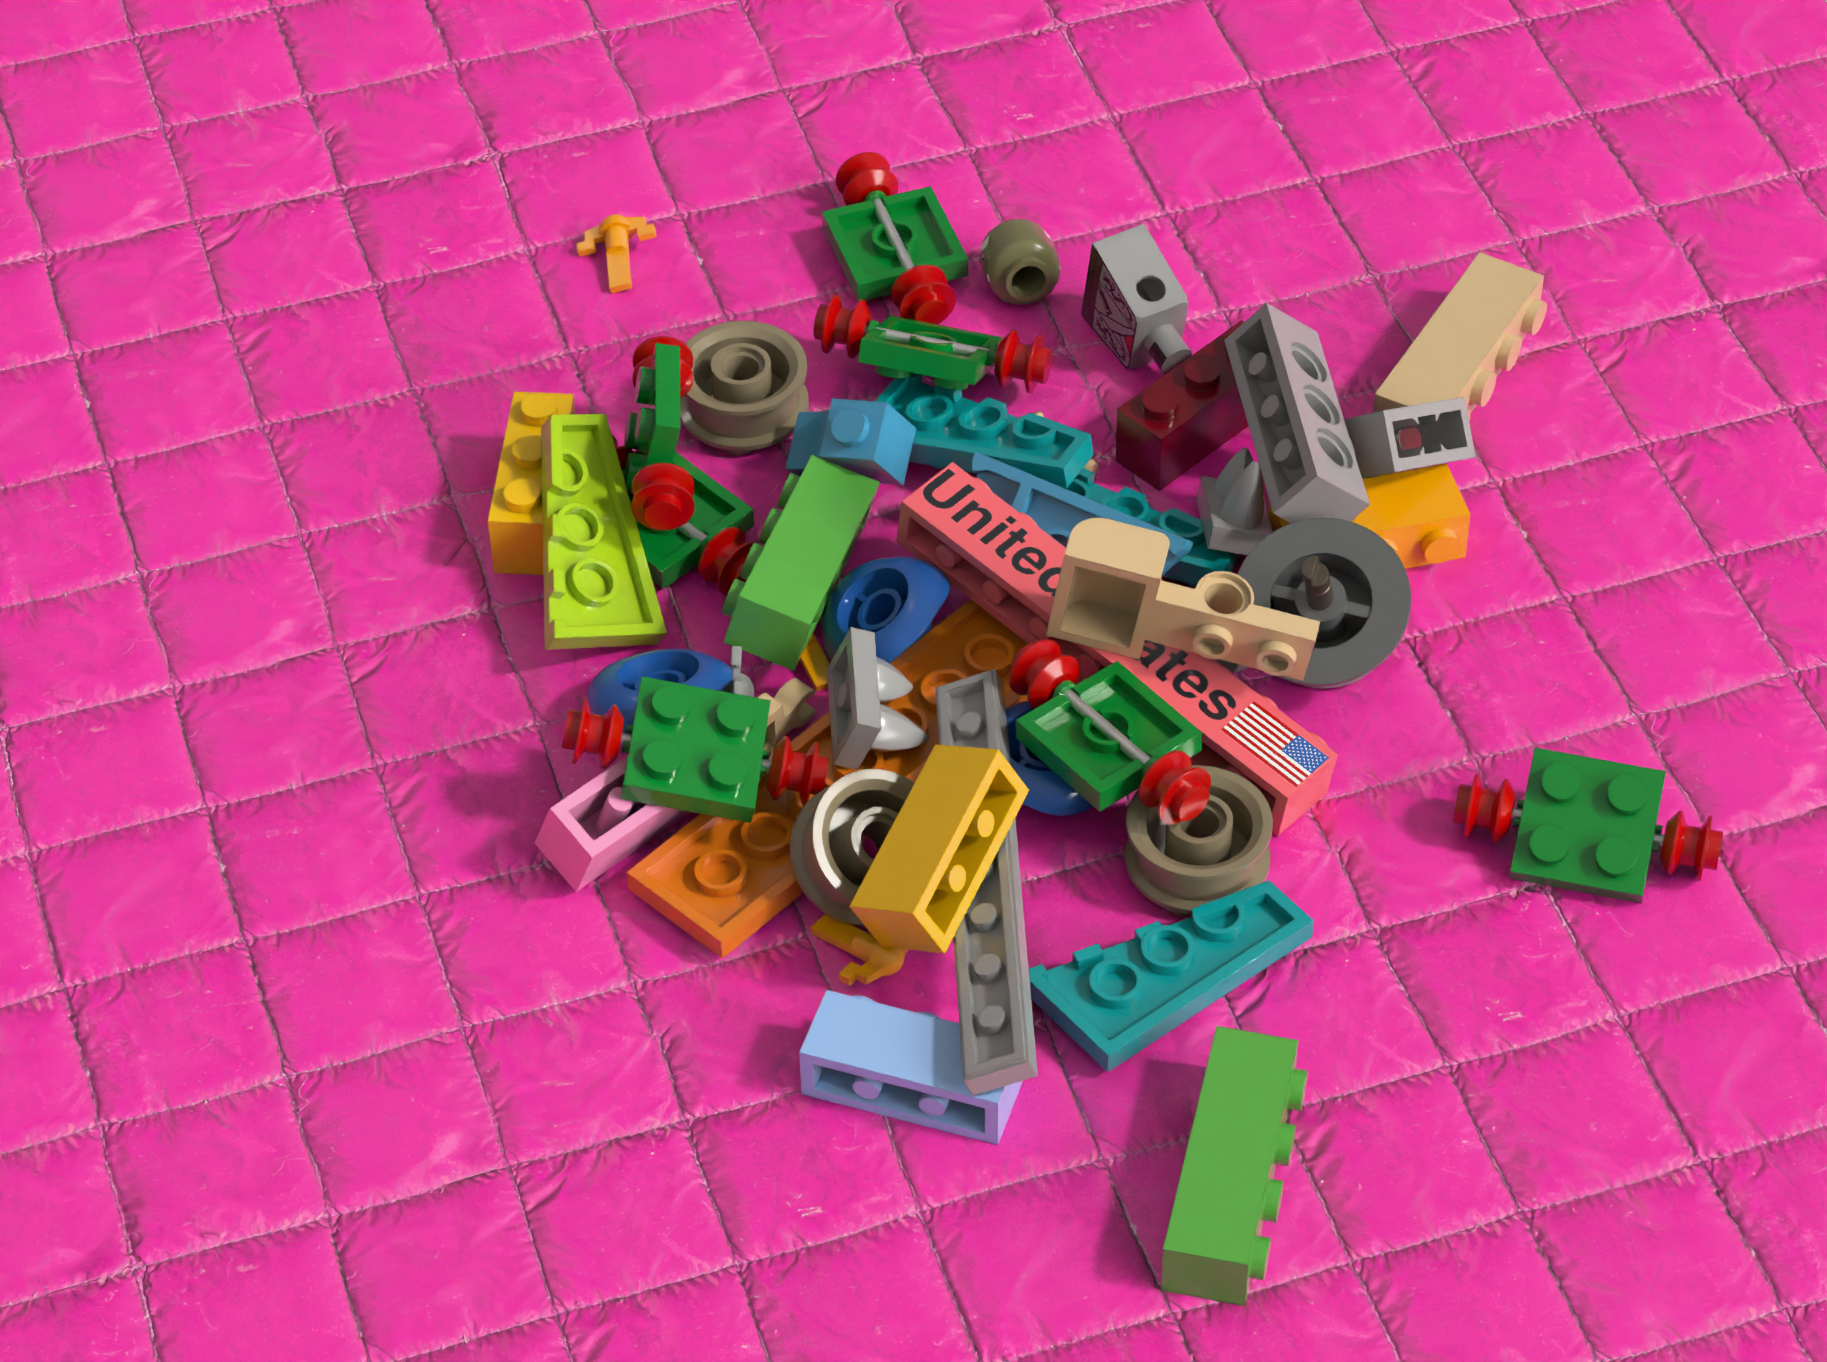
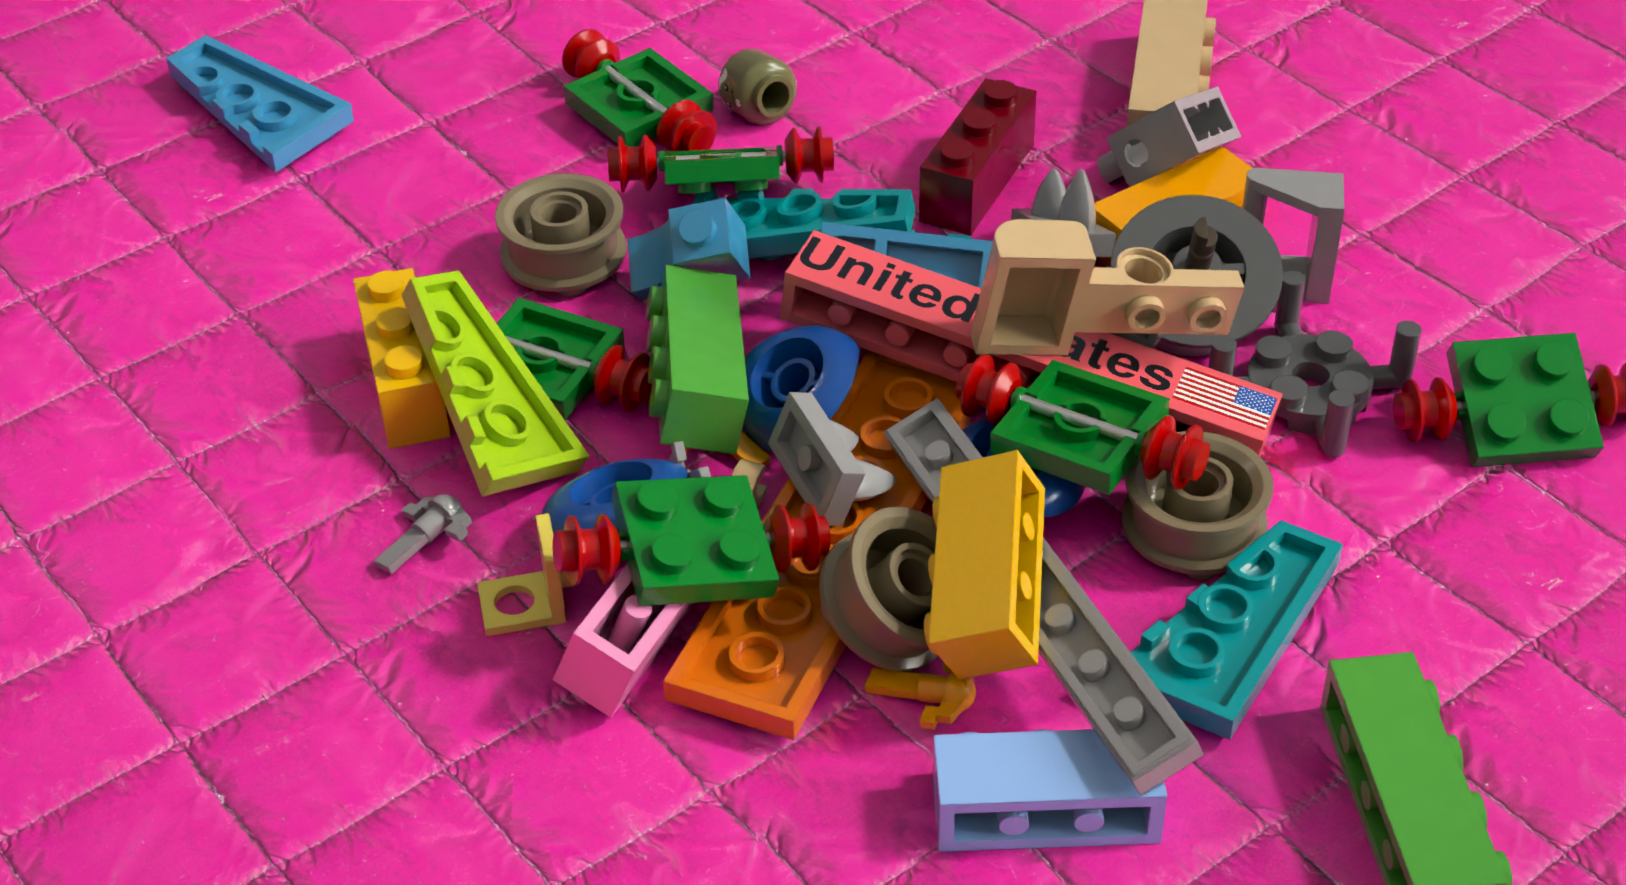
camera: 20 degrees left, 5 degrees down
light orange piece [577,214,657,293] -> none
plate [624,336,695,530] -> none
light grey torso [1081,224,1192,374] -> none
light grey brick [1224,303,1370,523] -> none
none -> dark azure wing [166,35,354,172]
none -> light grey piece [374,494,472,574]
none -> light yellow bracket [477,513,572,636]
none -> dark grey plate [1209,270,1422,458]
none -> tile [1242,168,1345,304]

